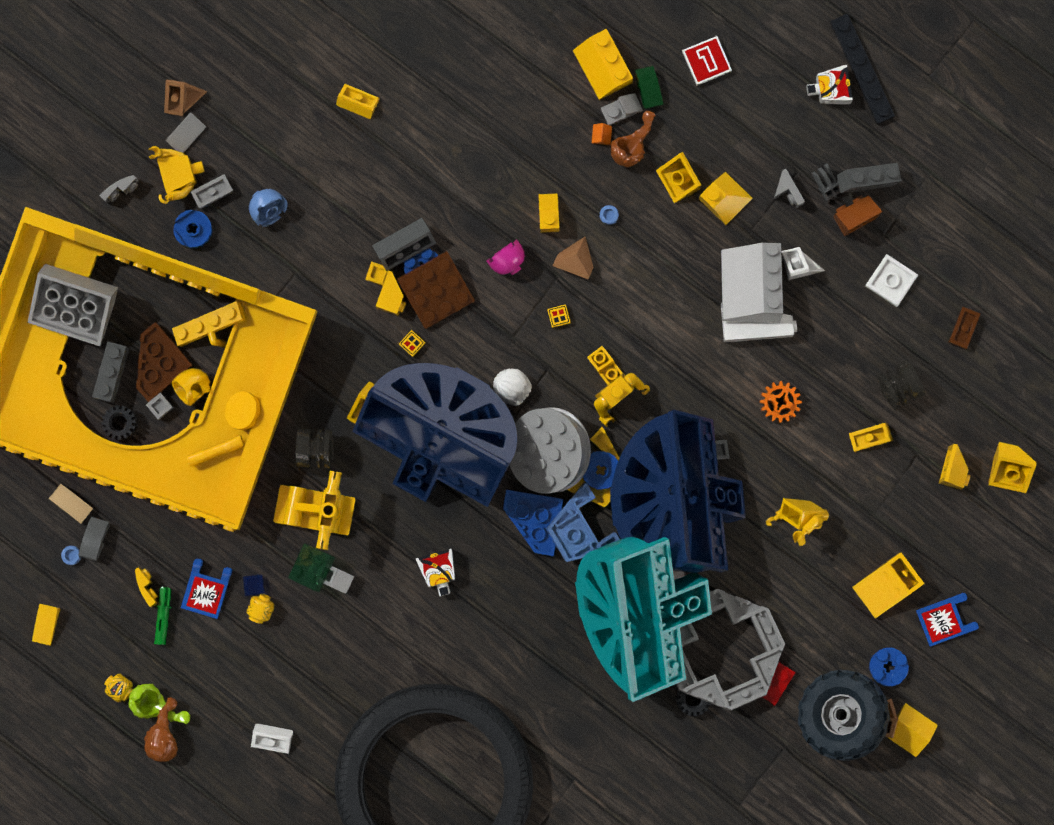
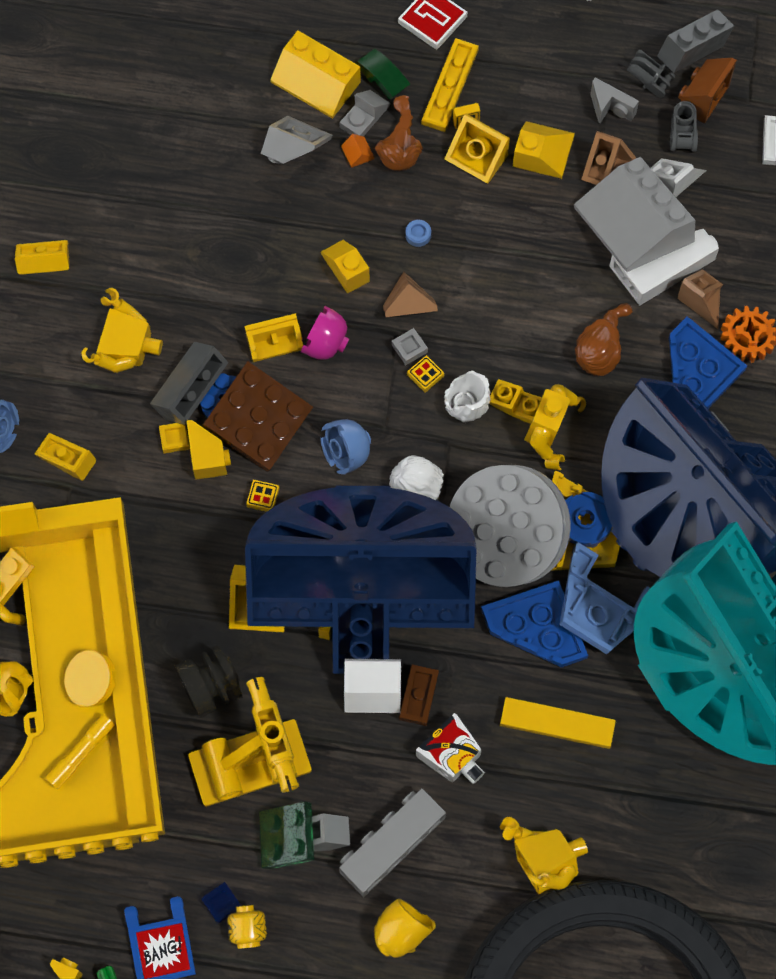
camera: 35 degrees left, 15 degrees down
none -> yellow slope [35,433,96,481]
none -> yellow torso [81,288,163,373]
none -> yellow hinge [245,313,303,362]
none -> light grey slope [261,115,332,164]
none -> medium blue cylinder [321,419,371,474]
none -> light grey brick [339,789,446,898]
none -> white slope [344,659,401,713]
none -> yellow piece [374,899,436,957]
none -> light grey plate [392,328,428,365]
none -> reddish brown plate [399,665,439,726]
none -> yellow tile [421,38,479,132]
none -> white hair [444,371,491,422]
none -> yellow tile [453,103,480,129]
none -> yellow tile [500,697,616,749]
none -> yellow torso [500,817,588,895]
none -> dark orange hair [575,303,633,376]
none -> medium nougat slope [581,131,636,185]
none -> blue plate [669,316,748,409]
none -> dark grey piece [670,101,698,152]
none -> medium nougat slope [677,269,723,329]

